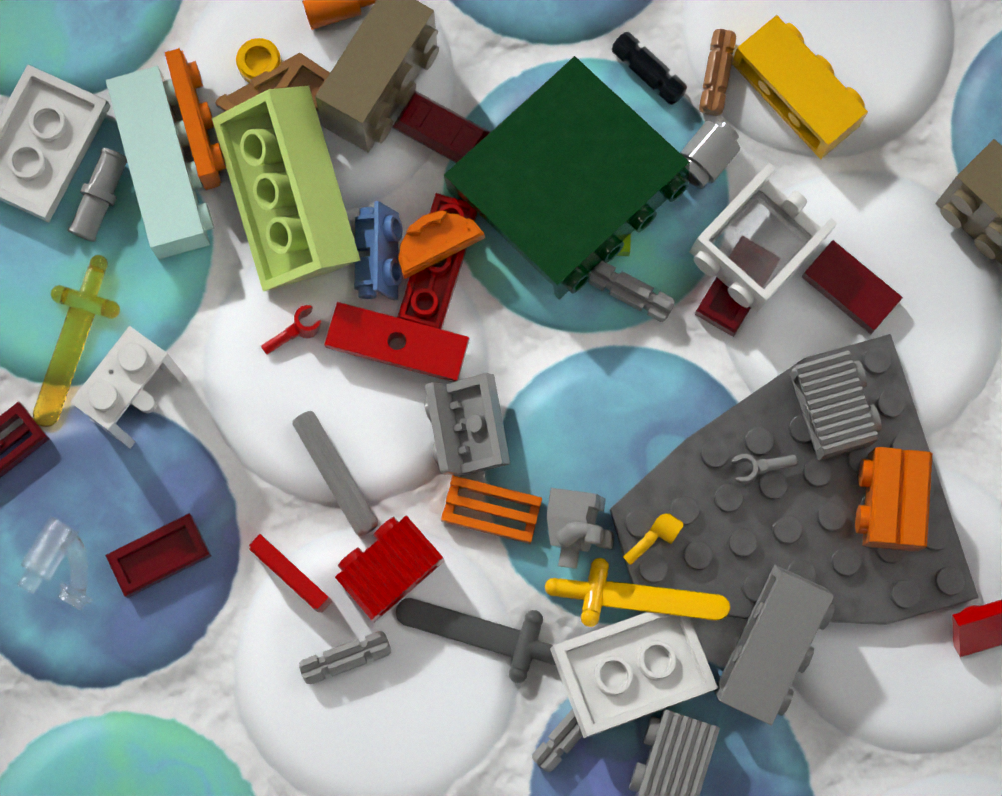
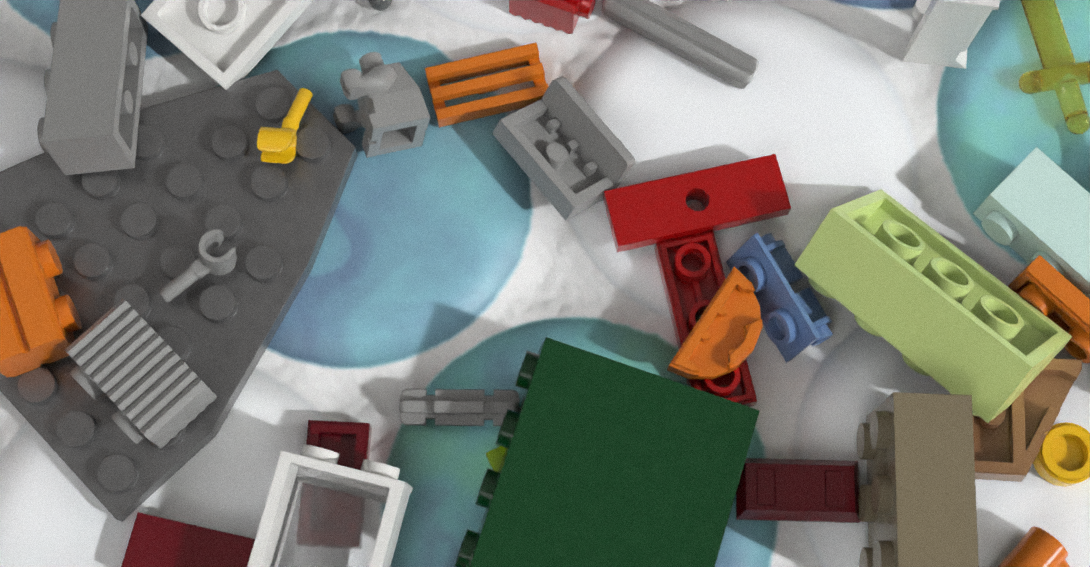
camera: 150 degrees right, 5 degrees down
red hand [261,305,321,355] -> none
yellow sword [545,558,730,627] -> none

